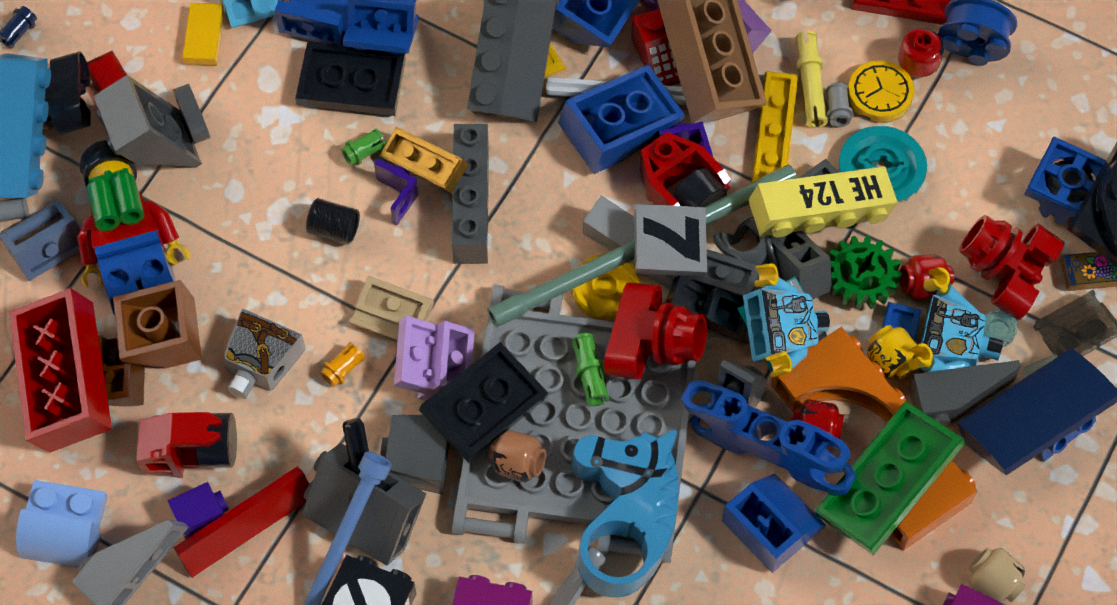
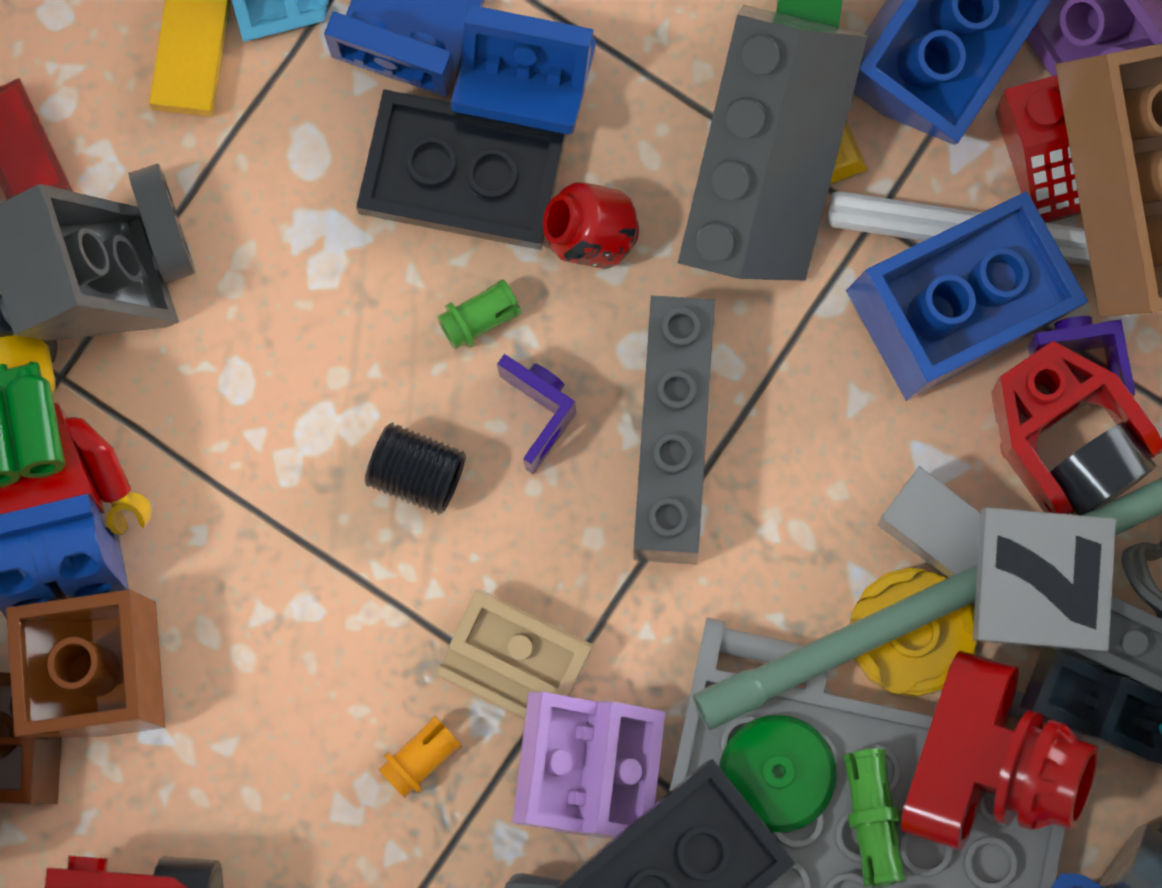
camera: 10 degrees right, 15 degrees up
torso [223,308,306,399] -> none
pearl gold tile [379,127,469,193] -> none
none -> red head [543,182,639,269]
none -> green piece [719,715,837,833]

